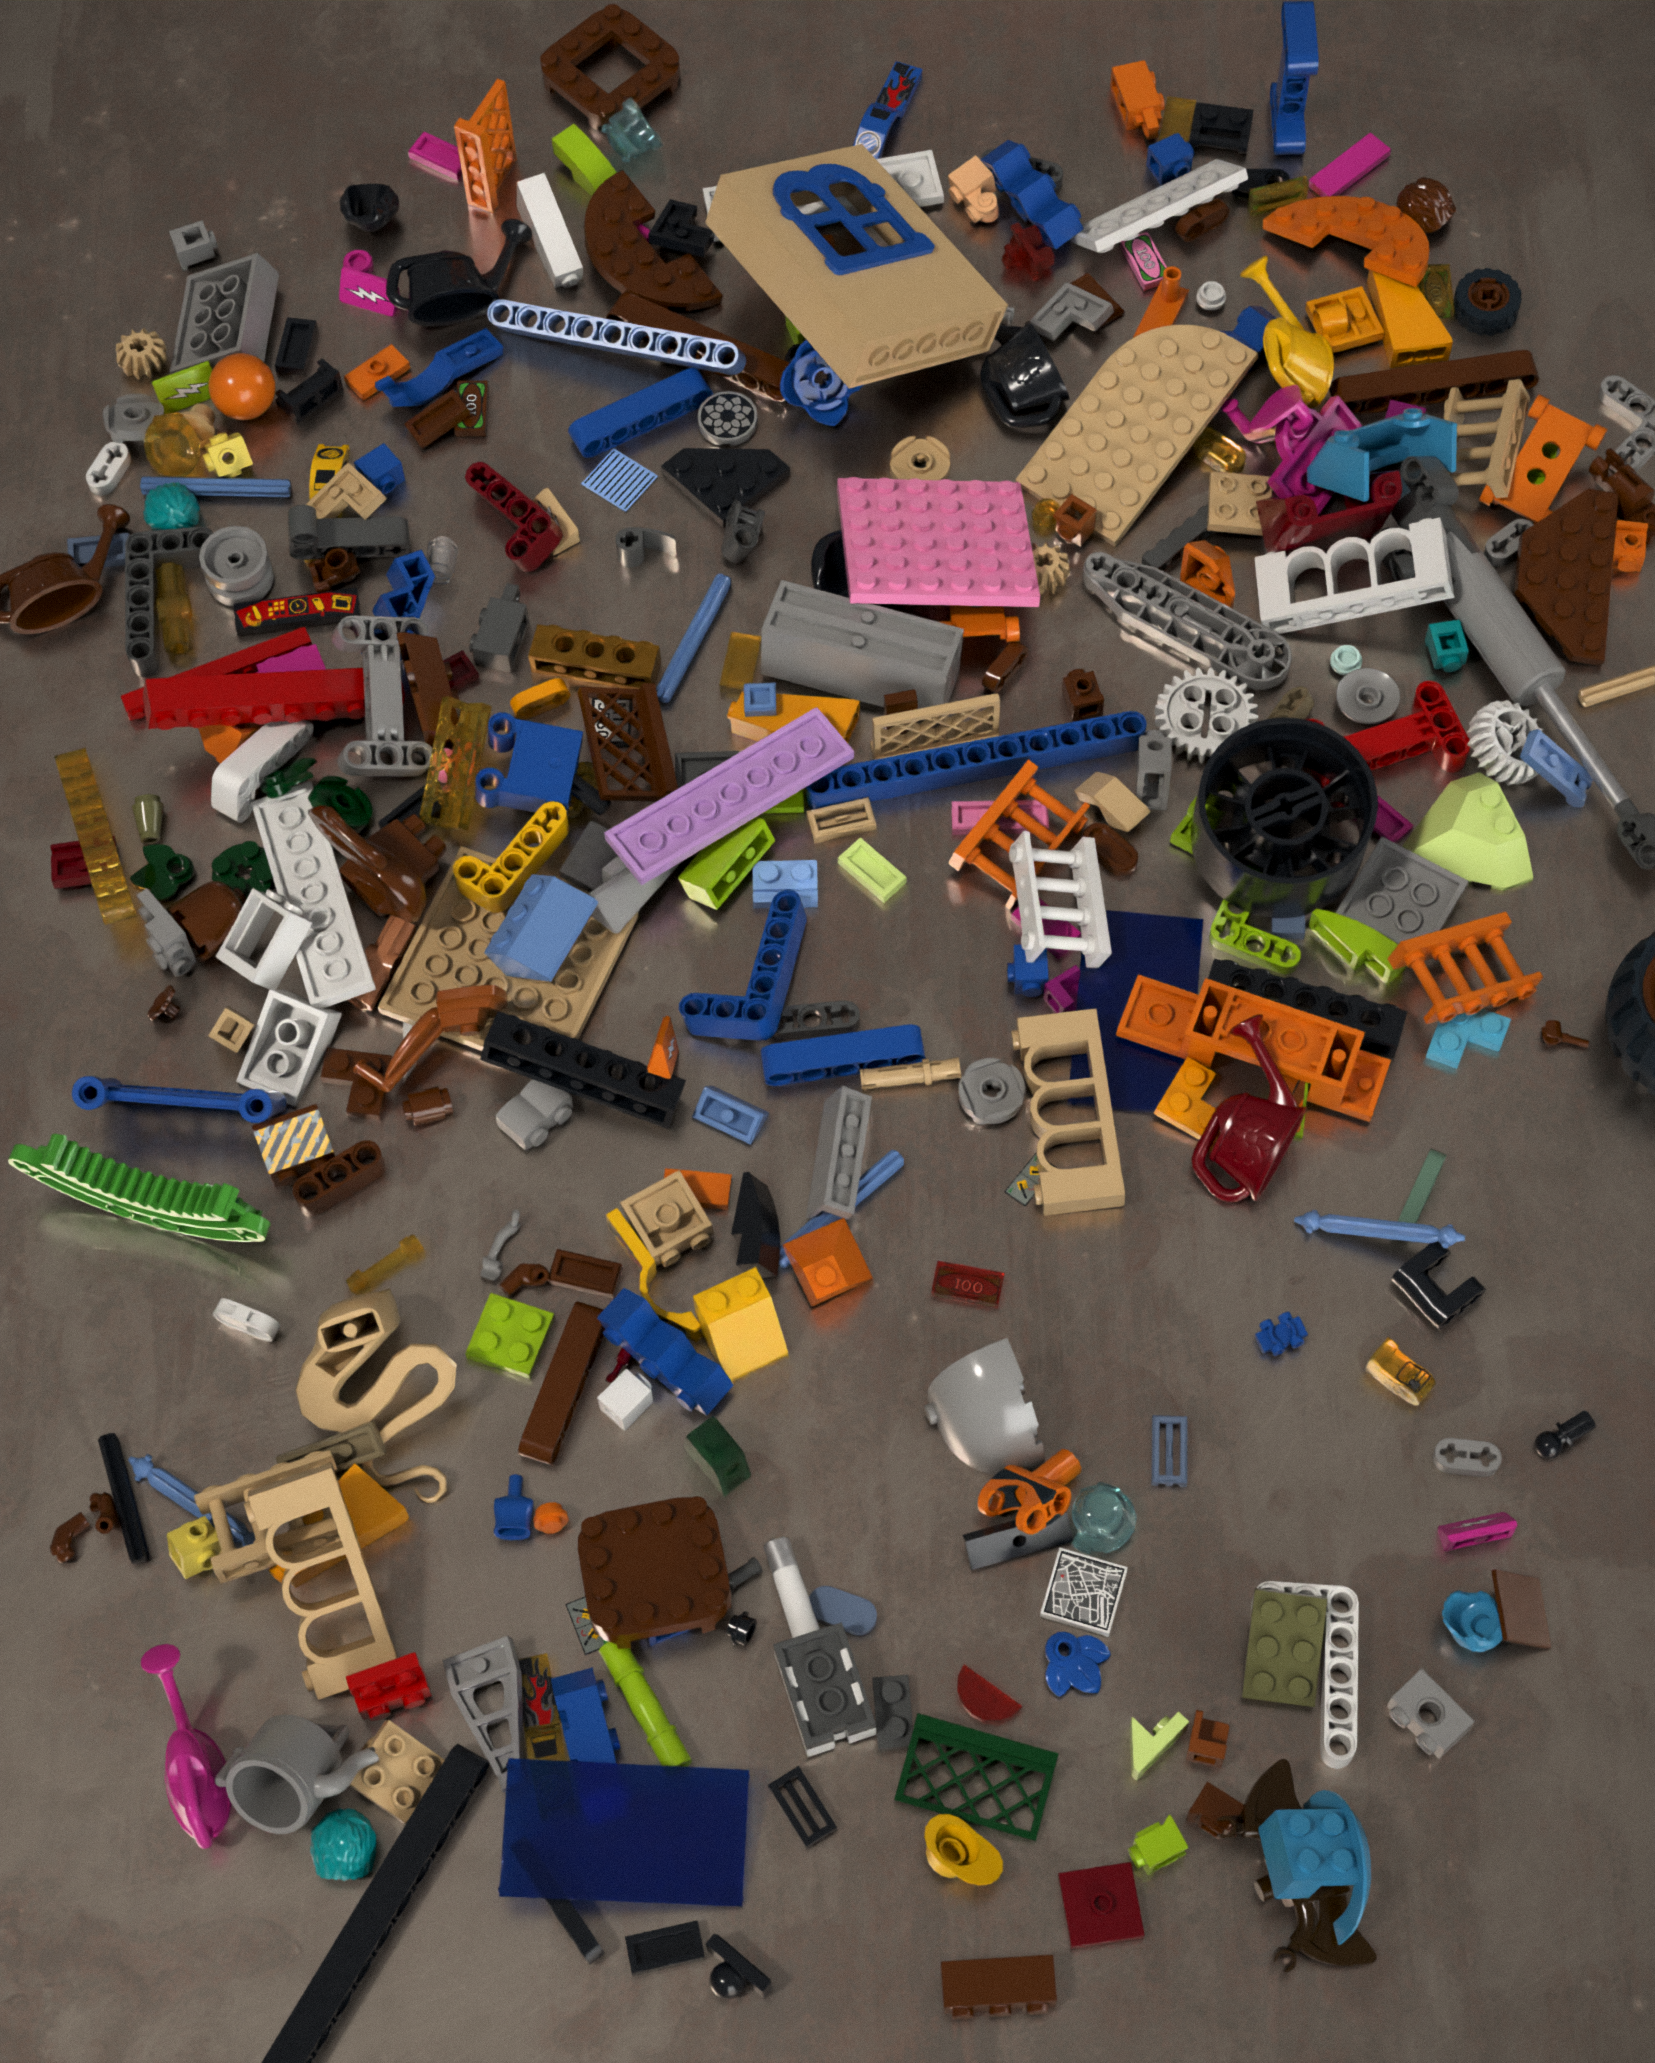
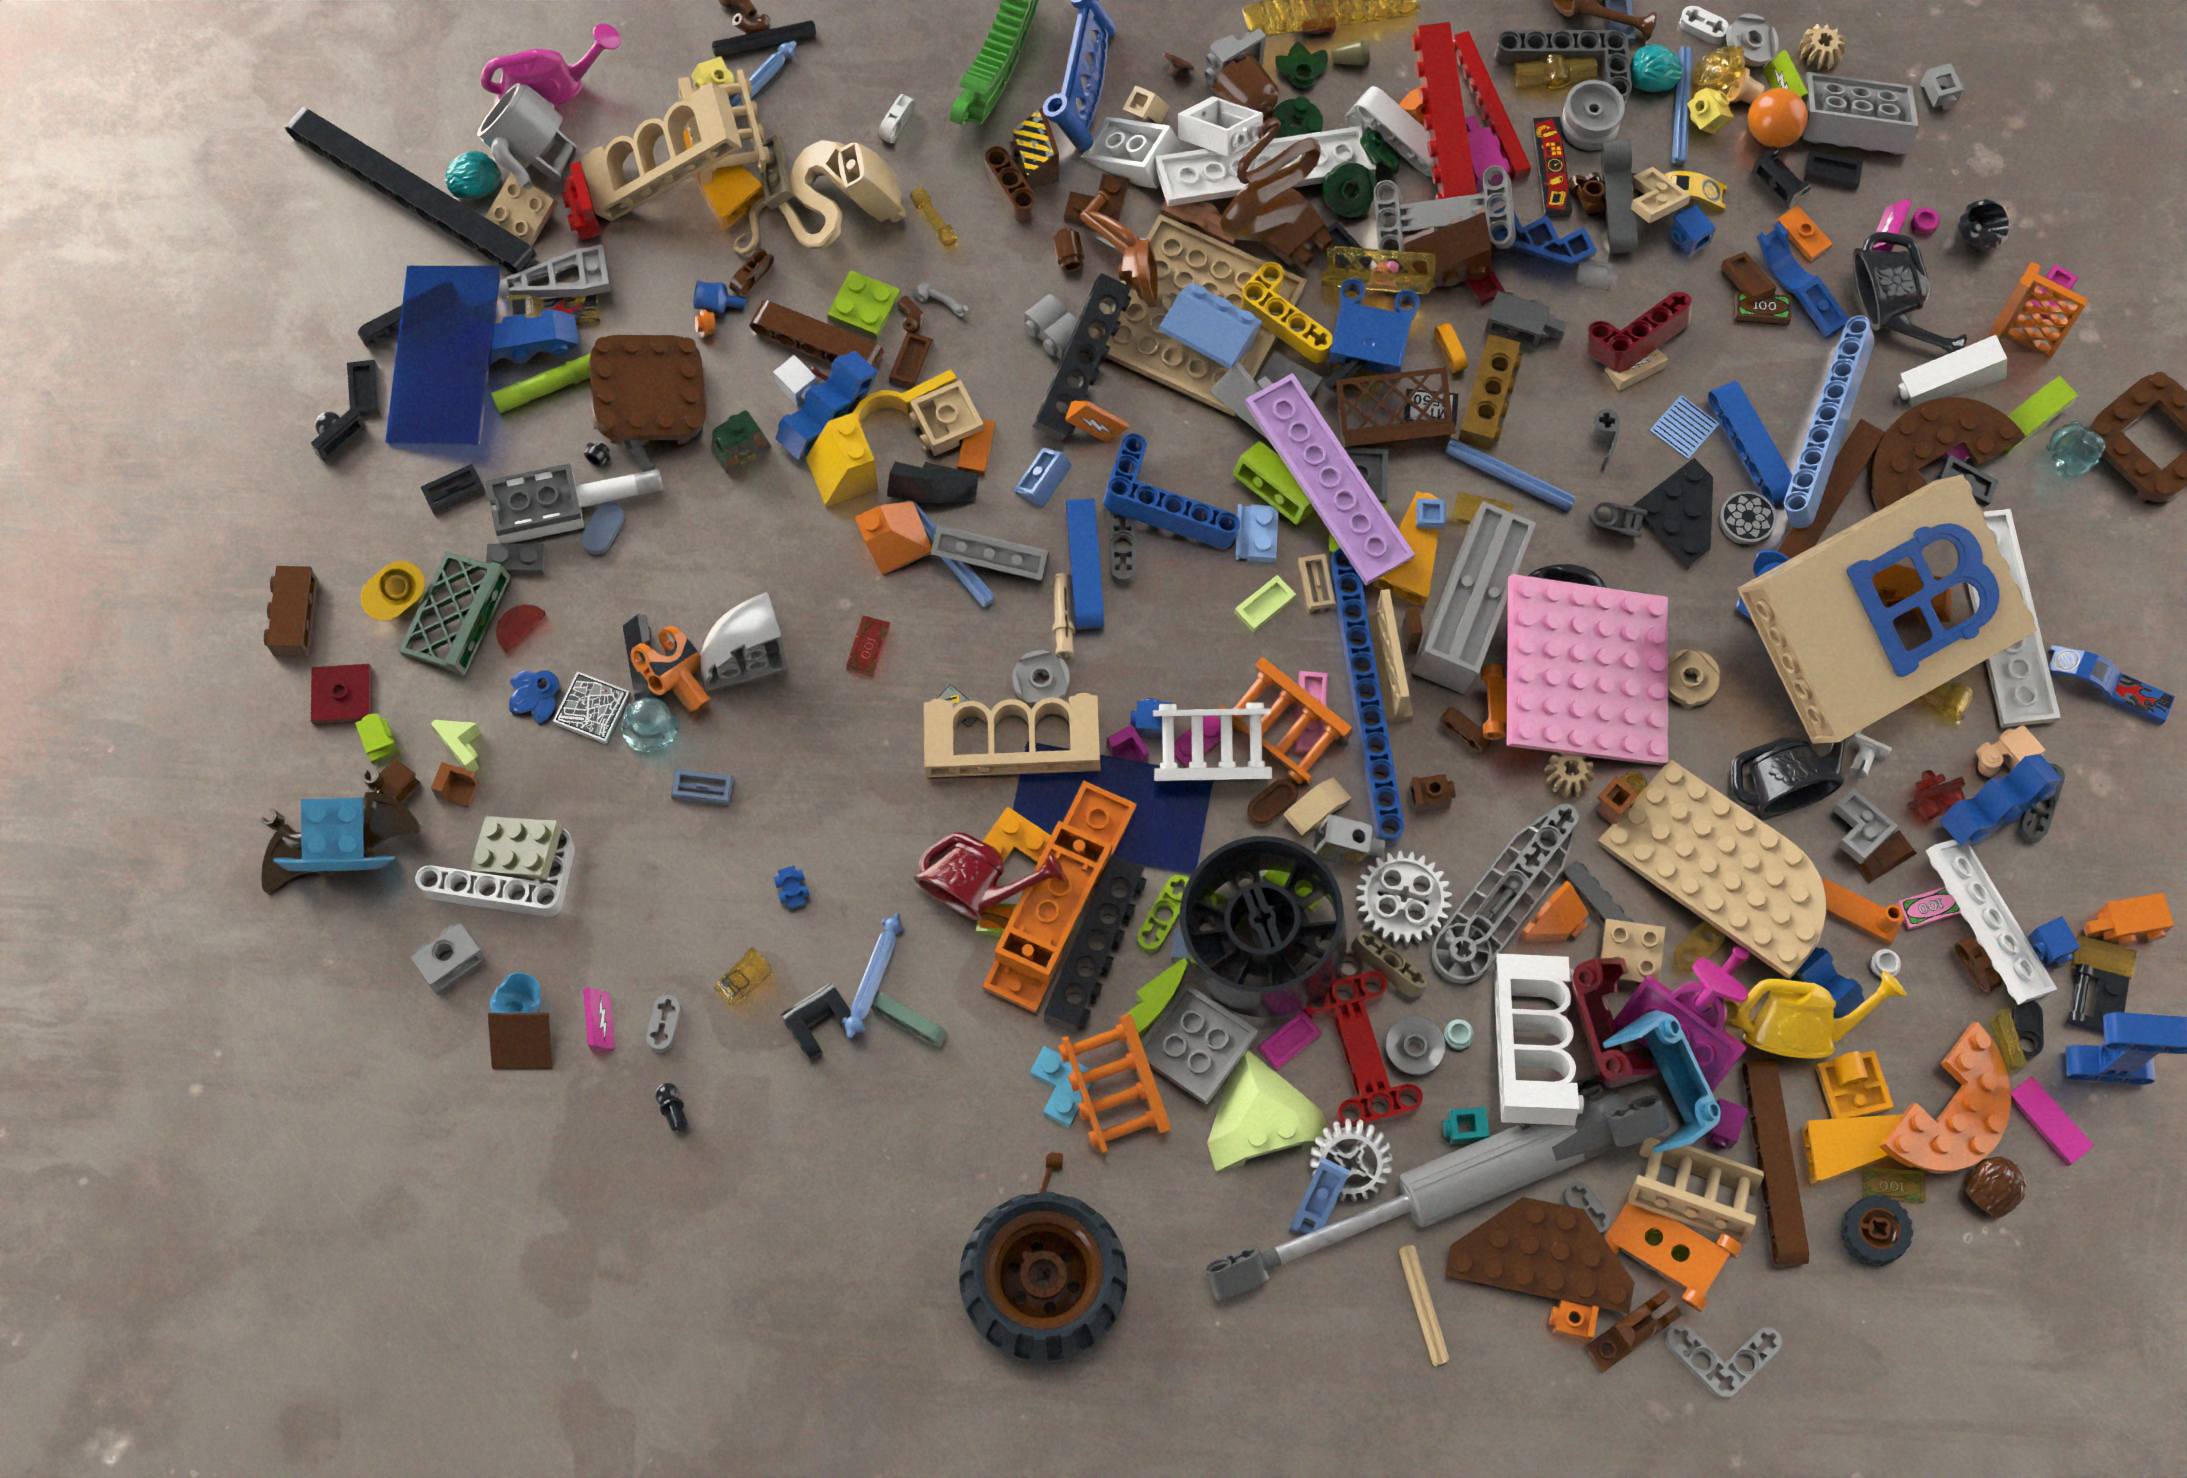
camera: 90 degrees right, 5 degrees up
none -> reddish brown piece [729,248,774,297]

